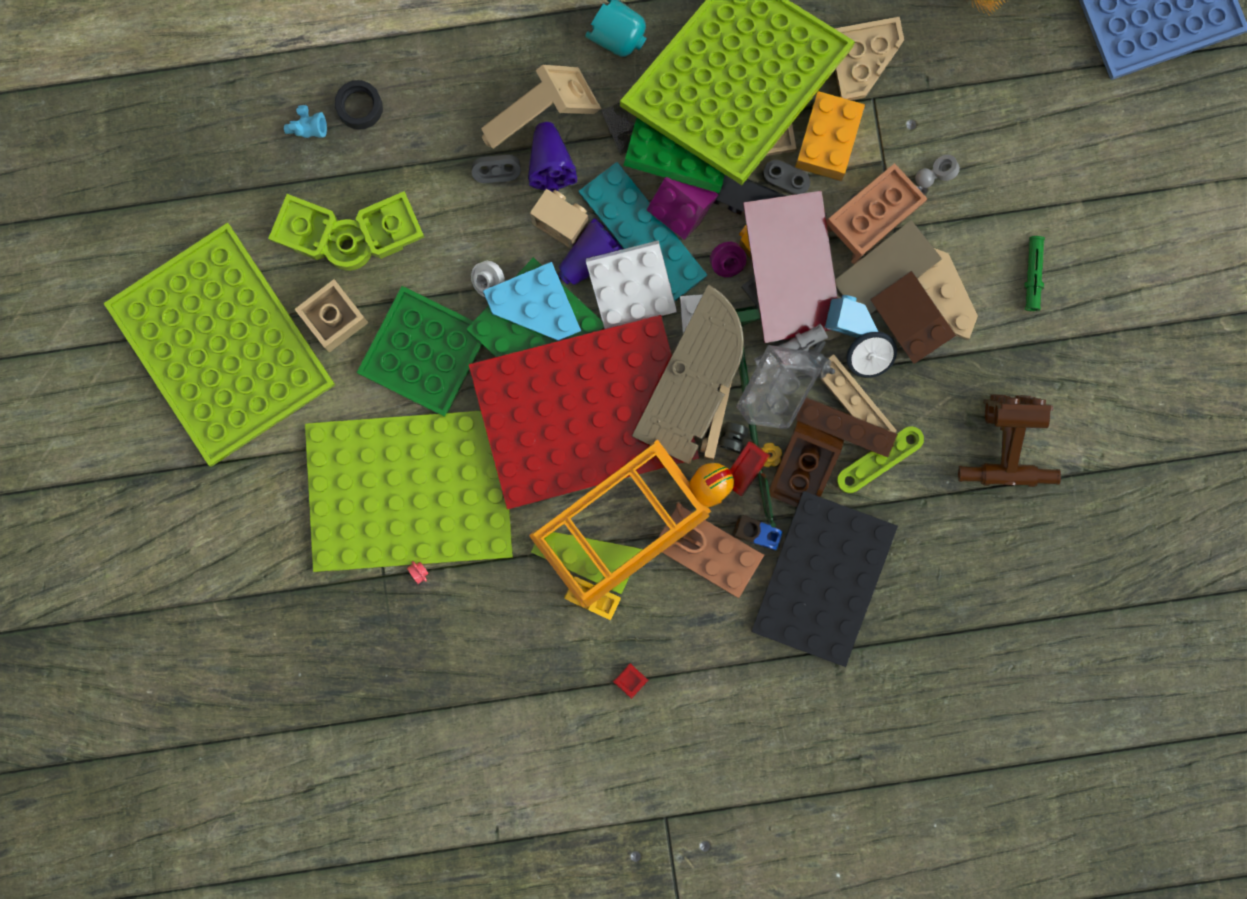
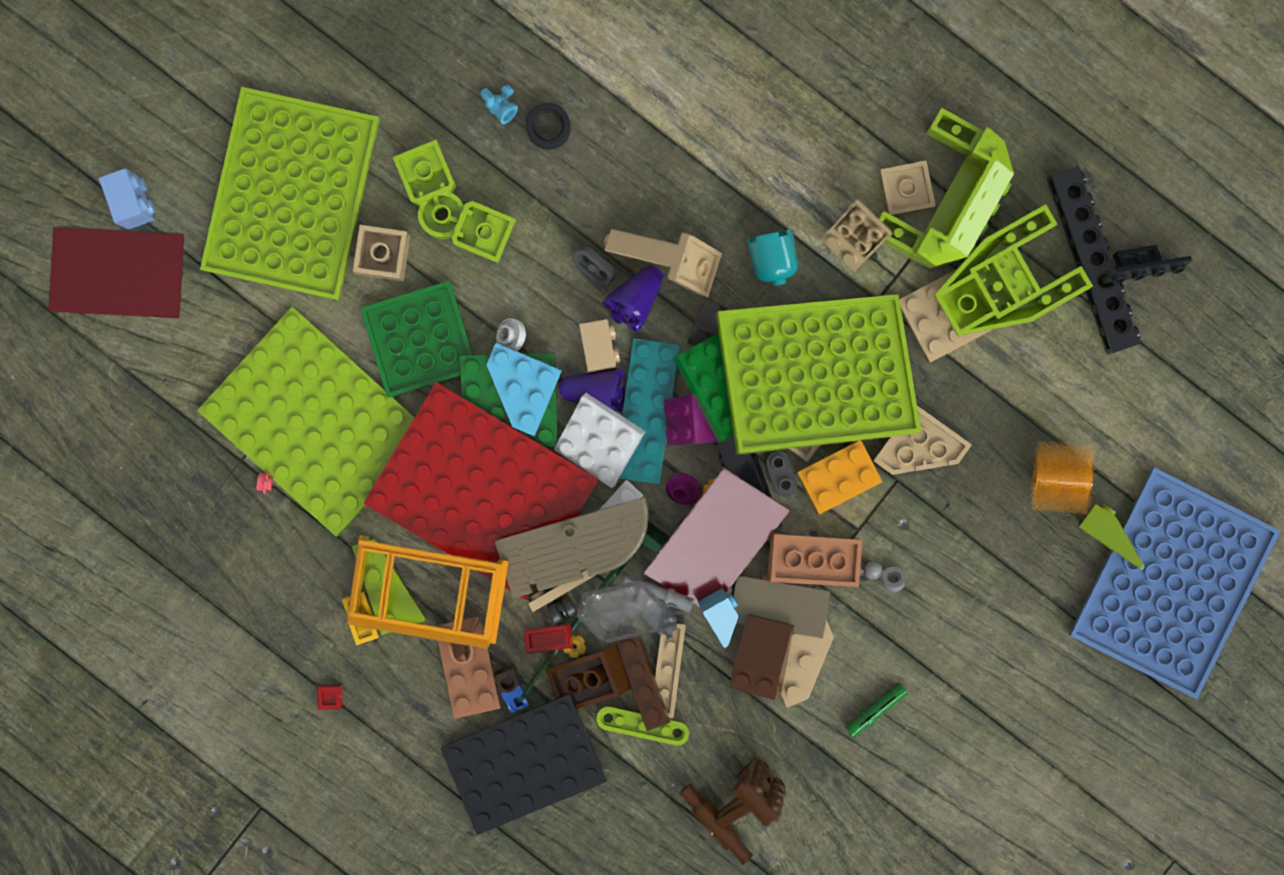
camera: 35 degrees right, 5 degrees up
light orange helmet [689,463,734,507] -> none
white wheel [846,332,897,378] -> none
none -> dark red piece [49,228,184,318]
none -> light blue brick [99,168,155,230]

